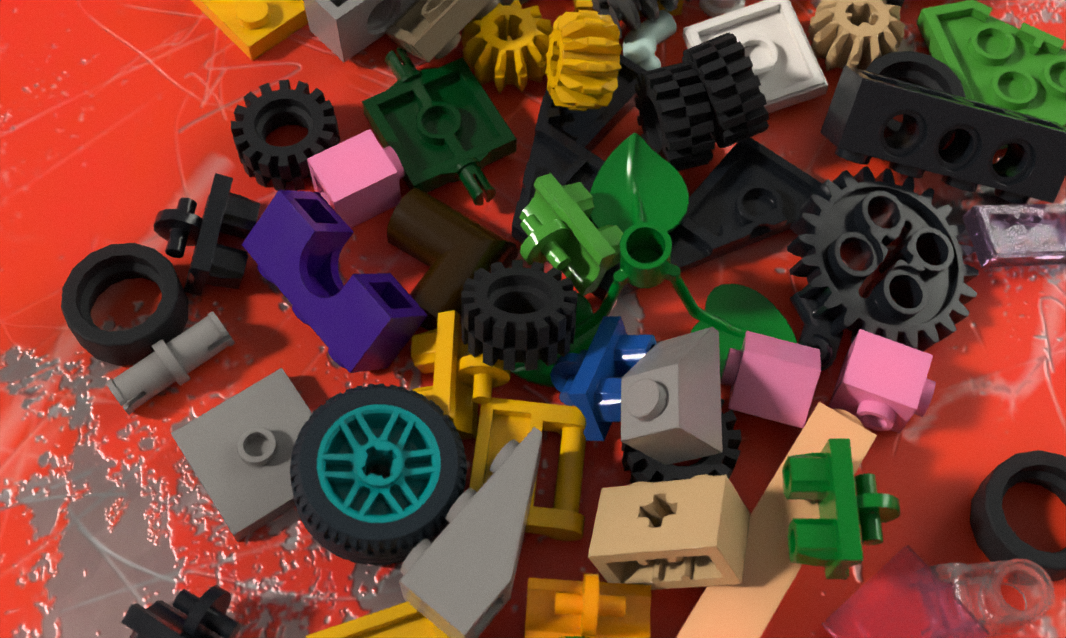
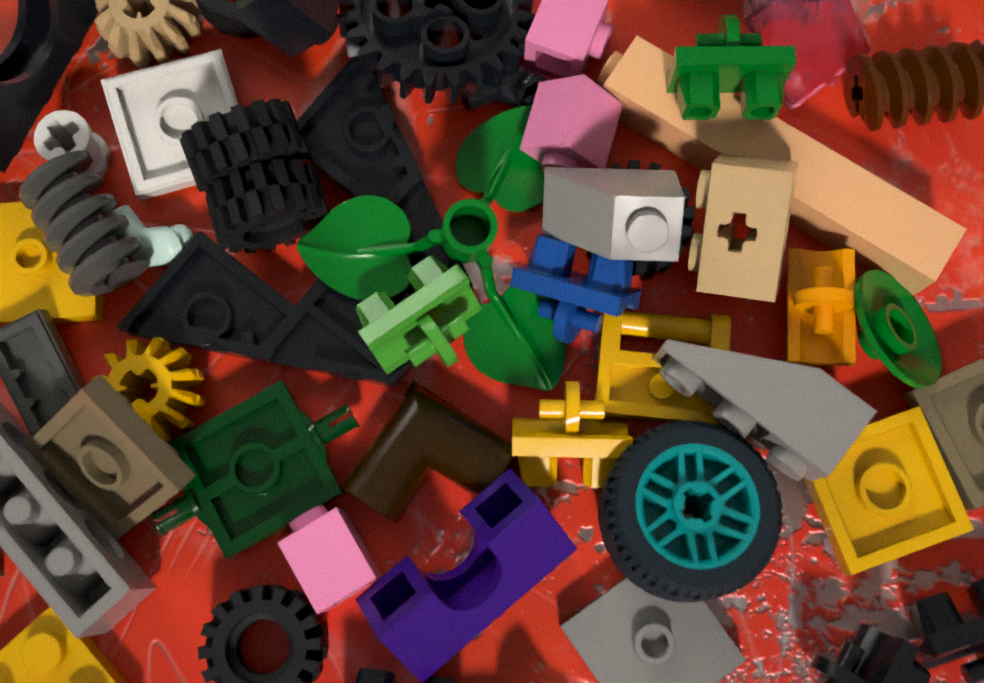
camera: 85 degrees left, 15 degrees up
black tyre [461,260,577,371] -> none
yellow gear [545,10,622,111] -> none

